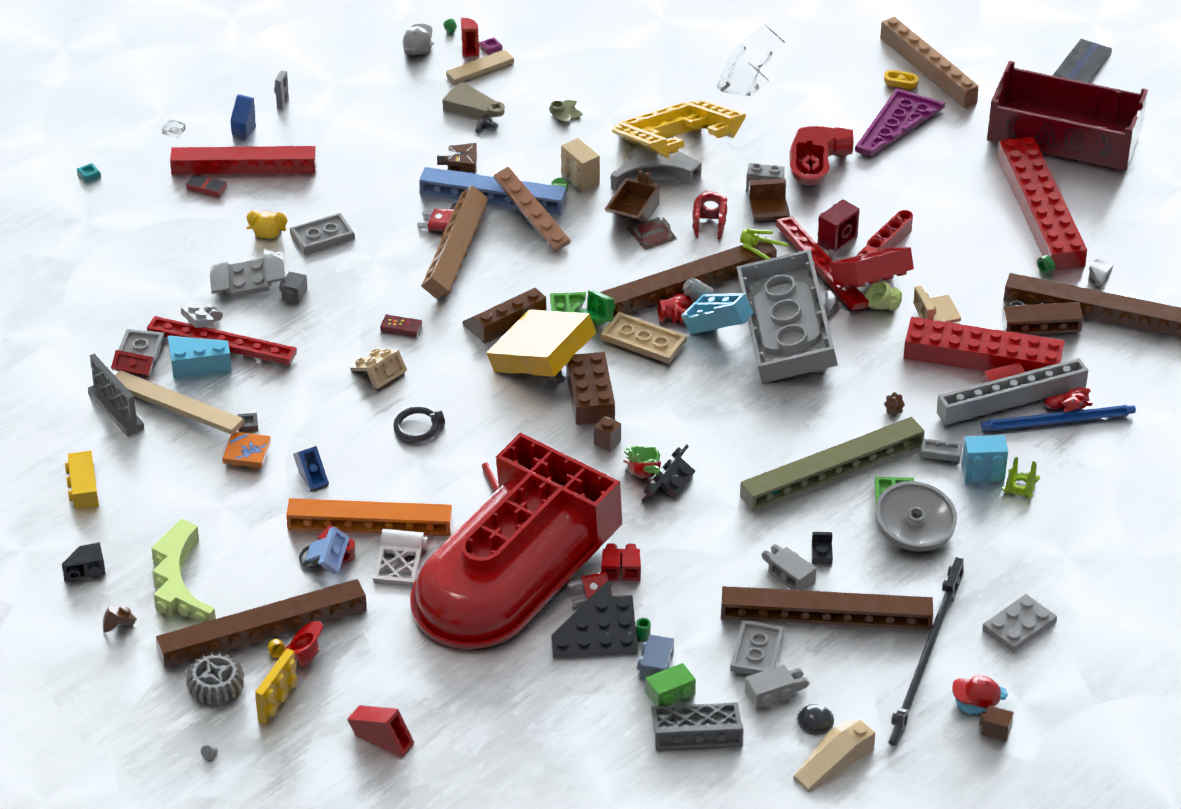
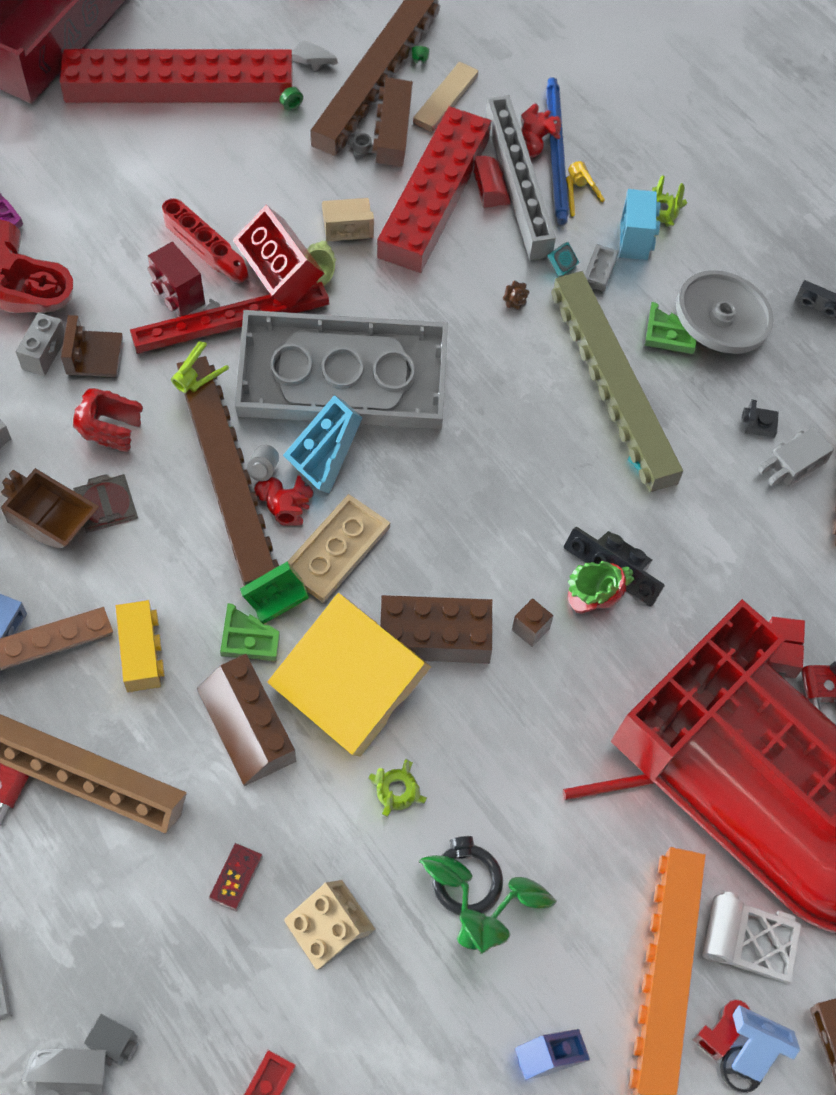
camera: 85 degrees left, 20 degrees up
none -> yellow brick [115,600,165,693]
none -> lime piece [368,759,427,817]
none -> green hinge [411,46,430,64]
none -> tan tile [413,61,479,132]
none -> green plant [418,855,557,954]
none -> teal tile [547,242,580,276]
none -> yellow plant [566,161,605,217]

